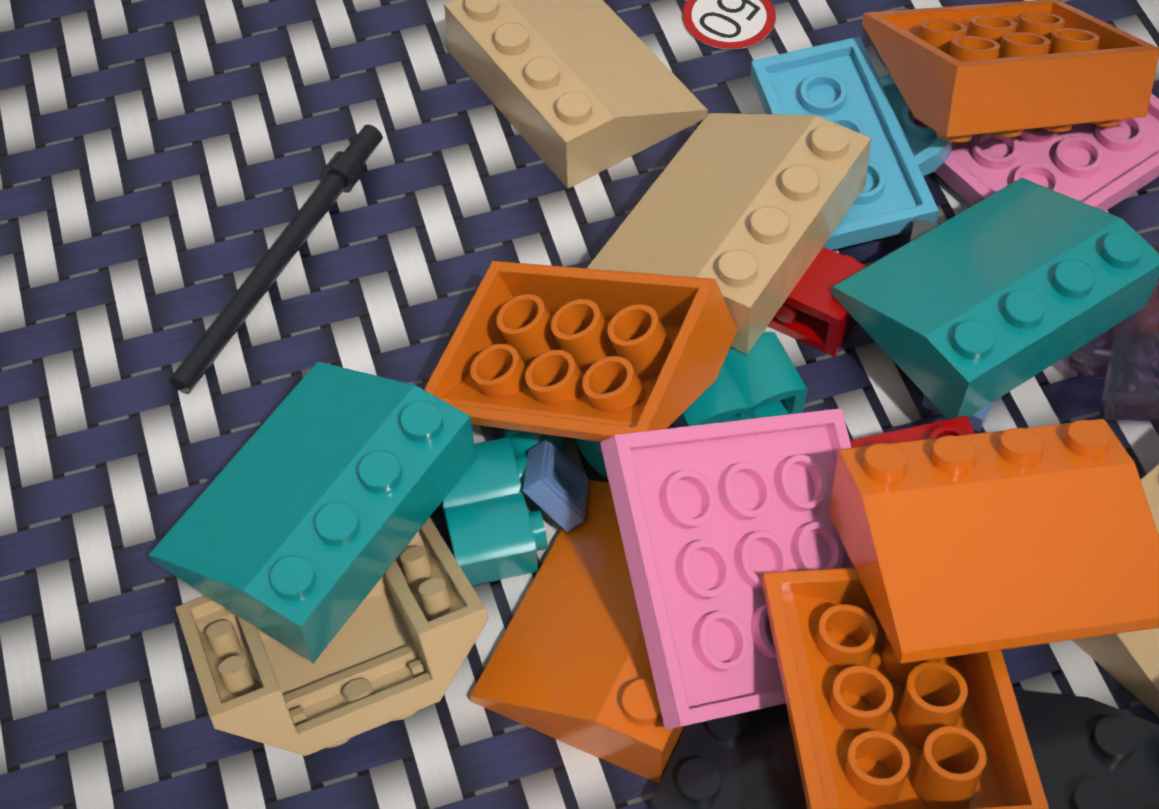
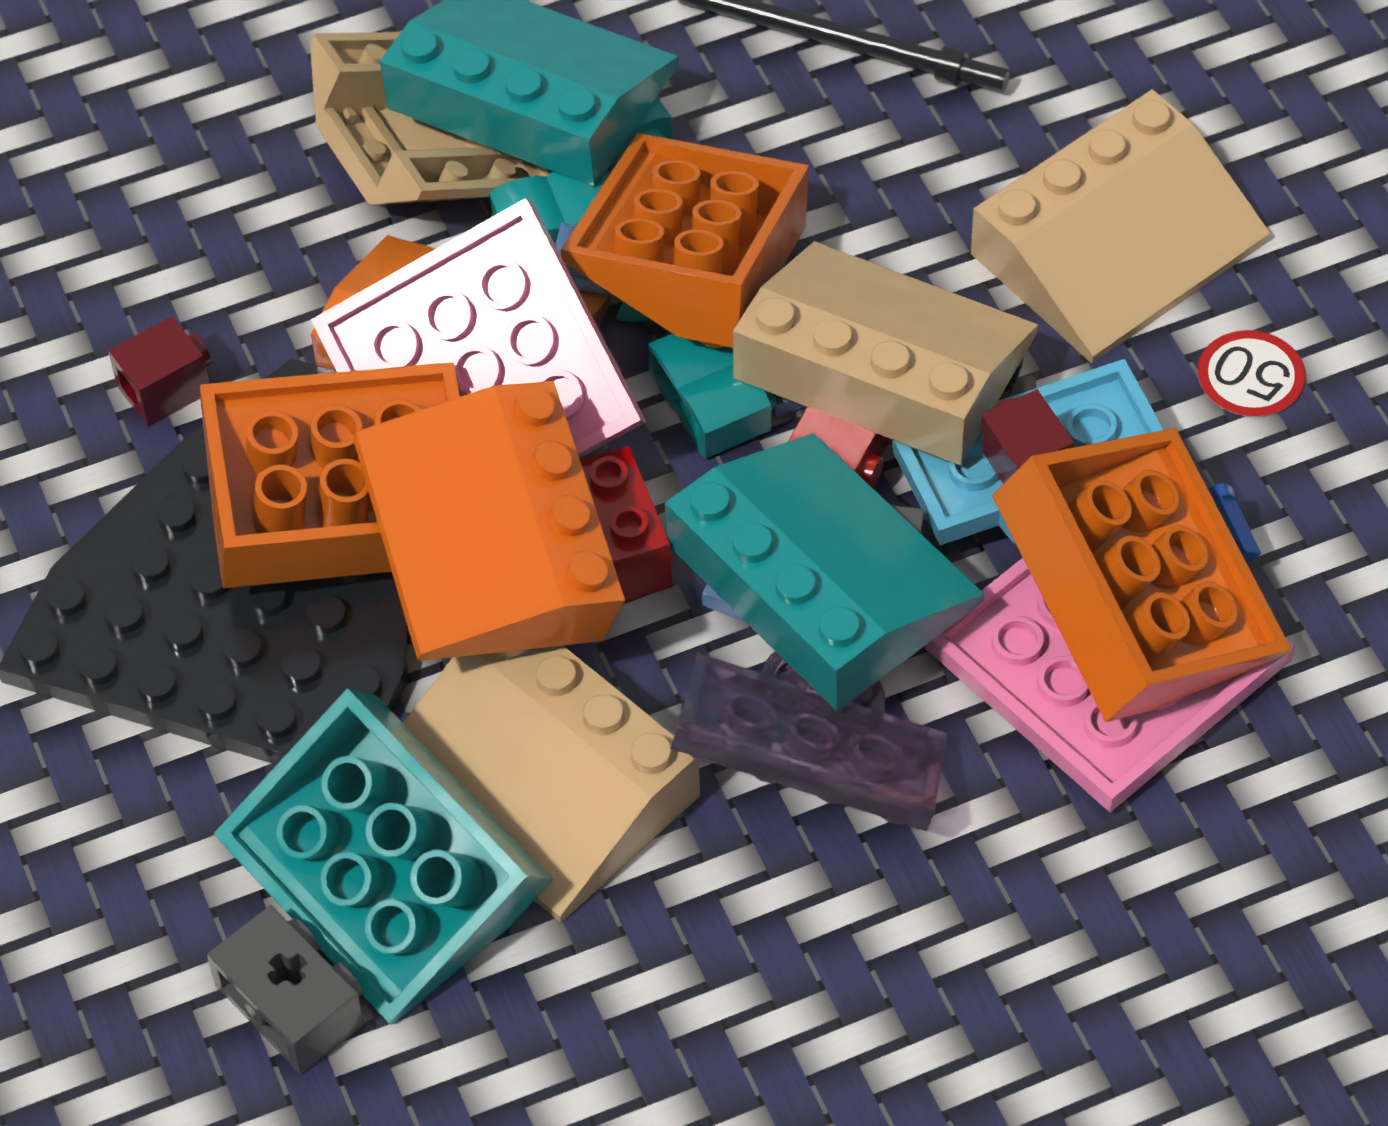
camera: 85 degrees right, 0 degrees up
none -> dark red brick [981,389,1074,484]

